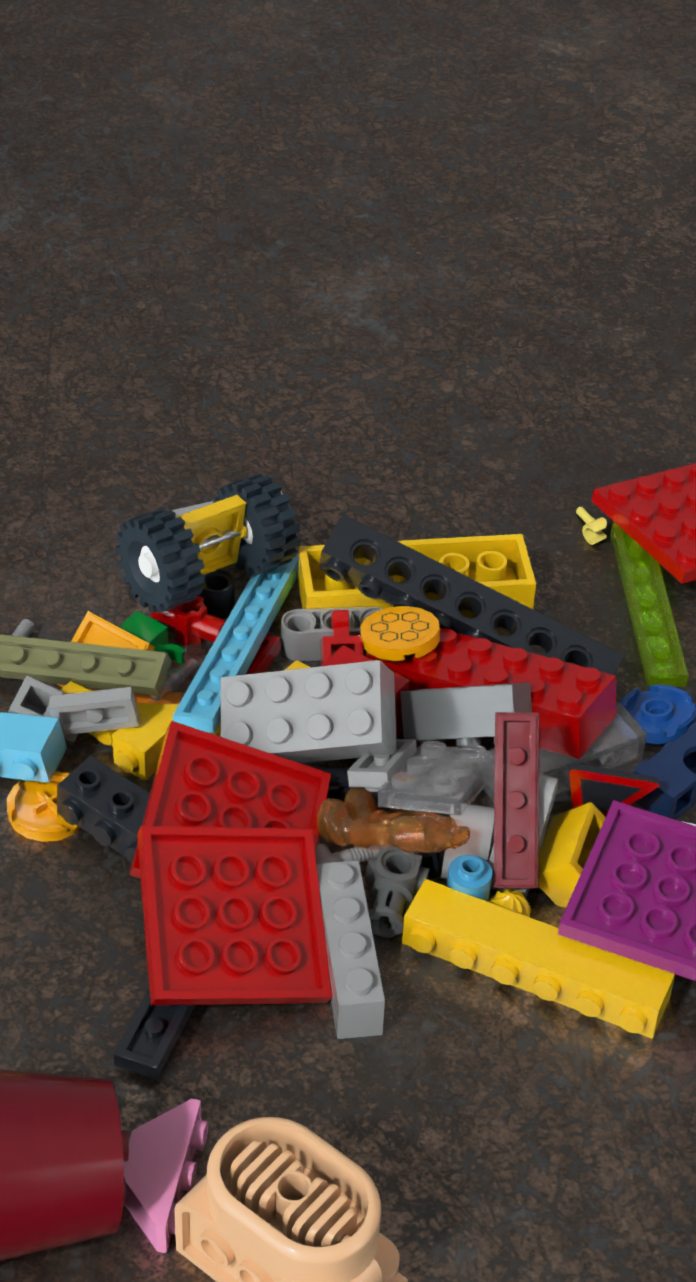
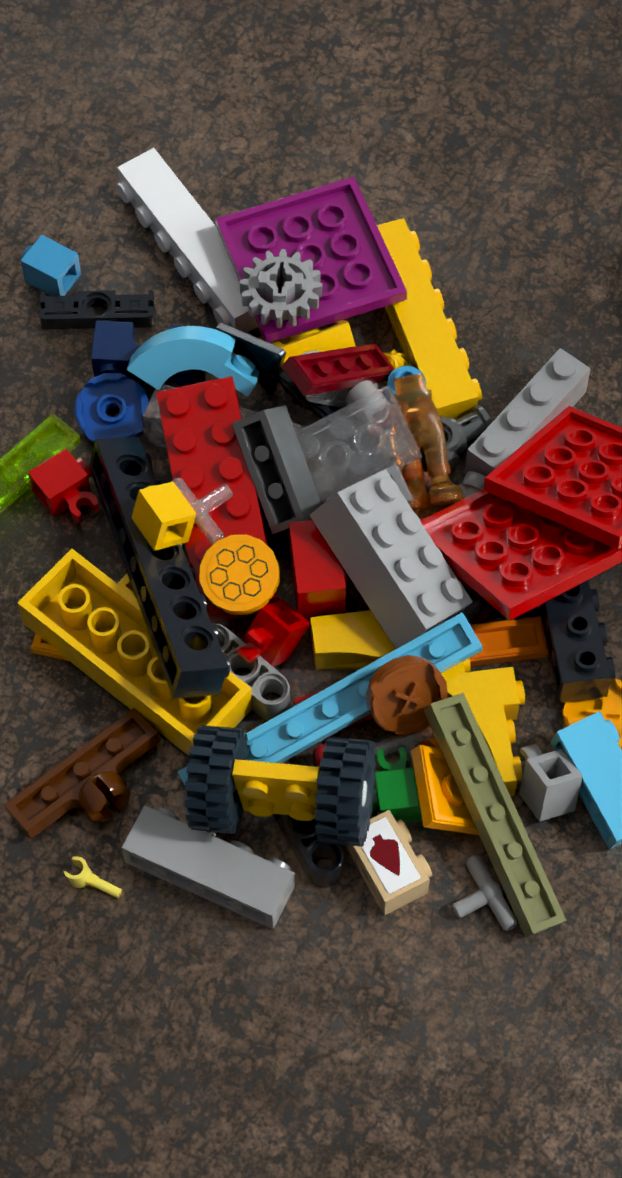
camera: 130 degrees left, 20 degrees up
light grey plate [48,687,140,735] -> none
none -> reddish brown plate [4,708,161,839]
none -> red brick [28,448,100,524]
none -> light yellow hand [64,856,122,899]
none -> medium azure arch [126,326,259,397]
none -> yellow brick [131,482,197,551]
none -> clear piece [171,478,233,544]
none -> light grey gear [240,249,322,328]
none -> brick [345,810,432,916]
none -> dark orange tile [366,655,448,735]

